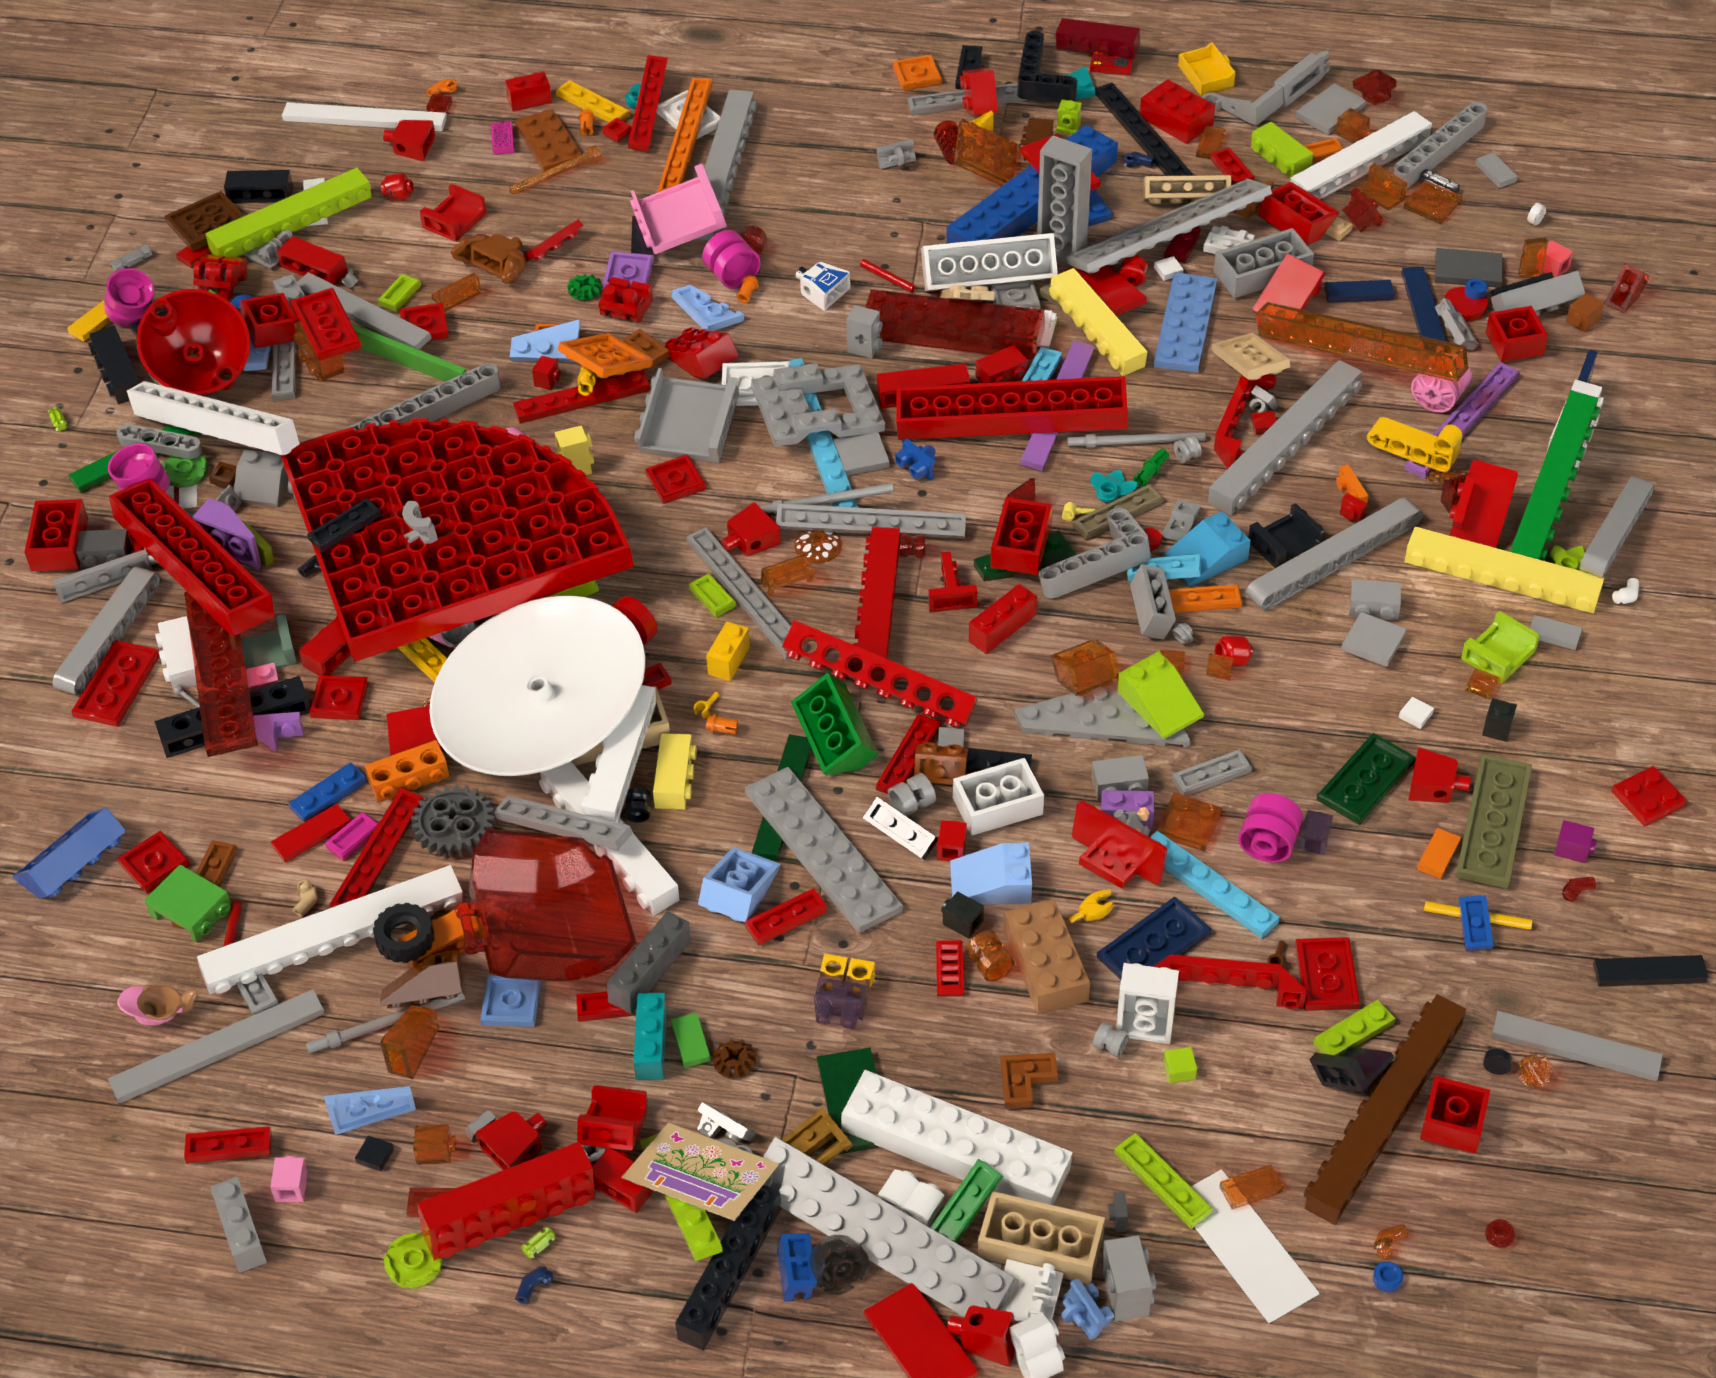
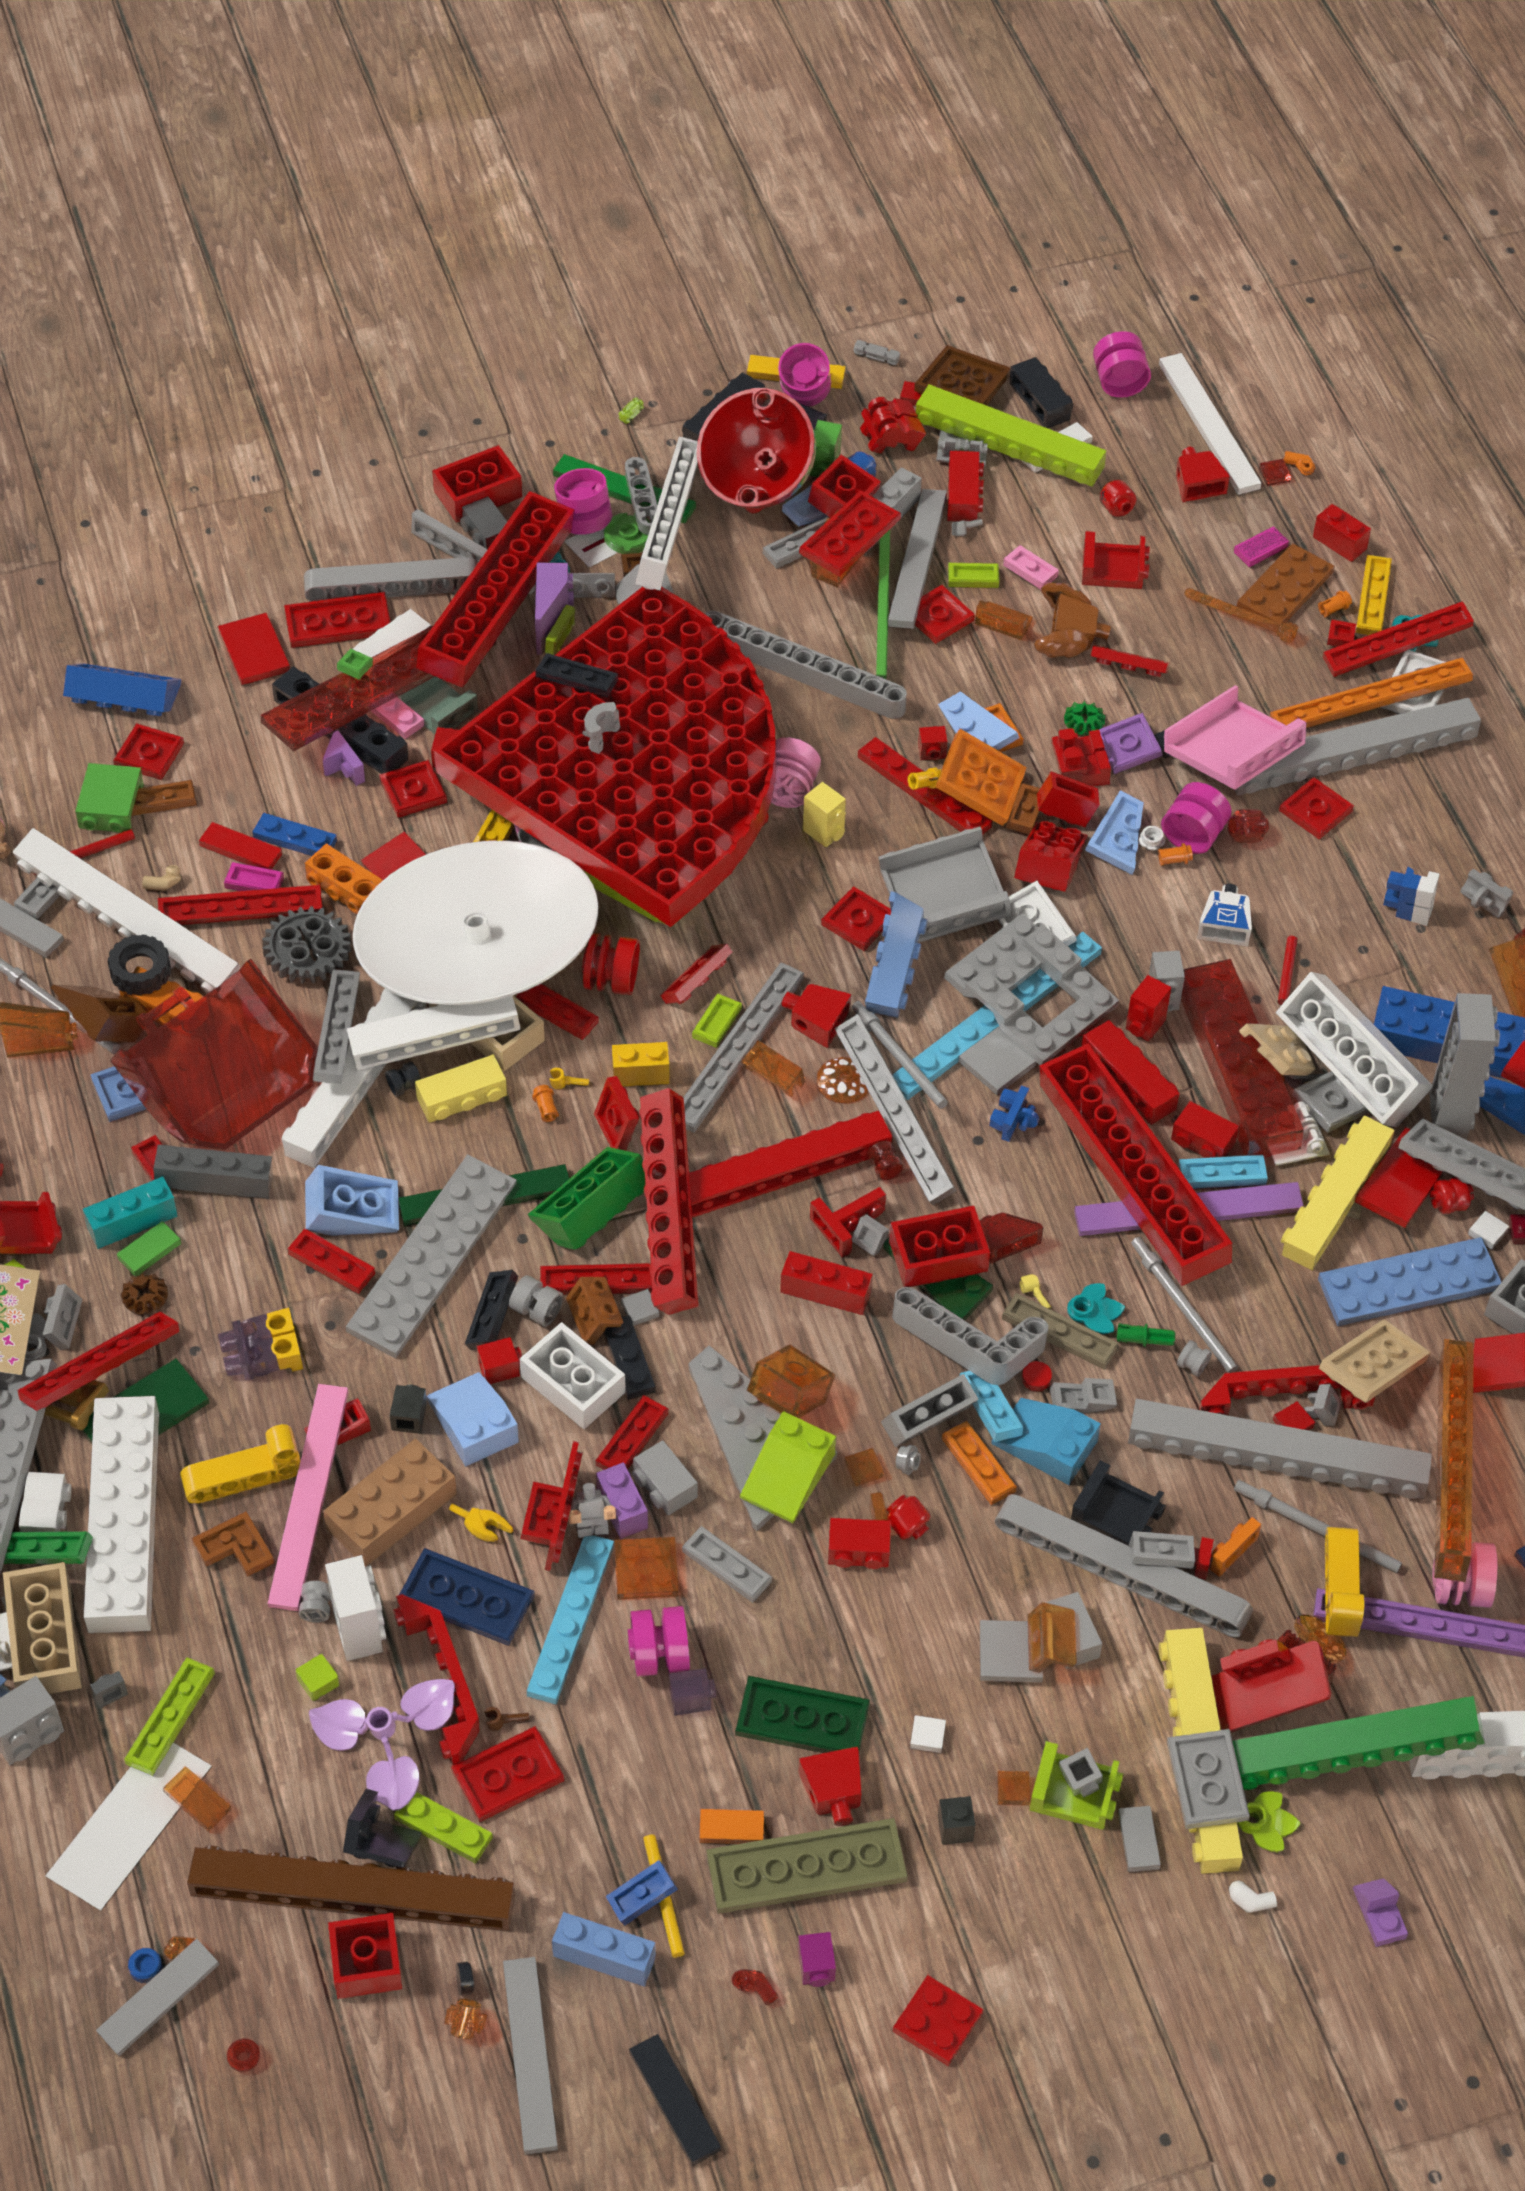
camera: 60 degrees right, 5 degrees up
clear orange wheel [966,930,1014,982] -> none
light grey beam [1579,476,1655,578] -> none
none -> red plate [17,1311,180,1411]
none -> light grey tile [96,1939,220,2056]
none -> yellow beam [180,1424,300,1504]
none -> red tile [218,613,290,685]
none -> bright pink tile [268,1384,349,1611]
none -> lavender plant [309,1679,455,1811]
none -> bright green tile [337,649,373,679]
none -> medium blue brick [552,1912,656,1987]
none -> red plate [594,1076,639,1151]
none -> red tile [595,1395,669,1470]
none -> red plate [660,944,733,1004]
none -> red brick [828,1518,891,1569]
none -> light grey tile [852,1214,889,1256]
none -> medium blue wedge [865,891,928,1018]
none -> bright pink plate [1003,545,1059,589]
none -> clear orange panel [1027,1602,1077,1673]
none -> red piece [1037,771,1100,827]
none -> light grey brick [1059,1748,1102,1797]
none -> dark pink wheel [1093,331,1151,398]
none -> red brick [1125,975,1172,1042]
none -> light grey panel [1129,1531,1195,1568]
none -> white plate [1139,826,1165,850]
none -> light grey tile [1167,1729,1249,1829]
none -> light grey bar [1234,1480,1402,1573]
none -> red tile [1279,777,1354,840]
none -> medium lavender slope [1353,1878,1408,1947]
none -> hips [1383,867,1440,926]

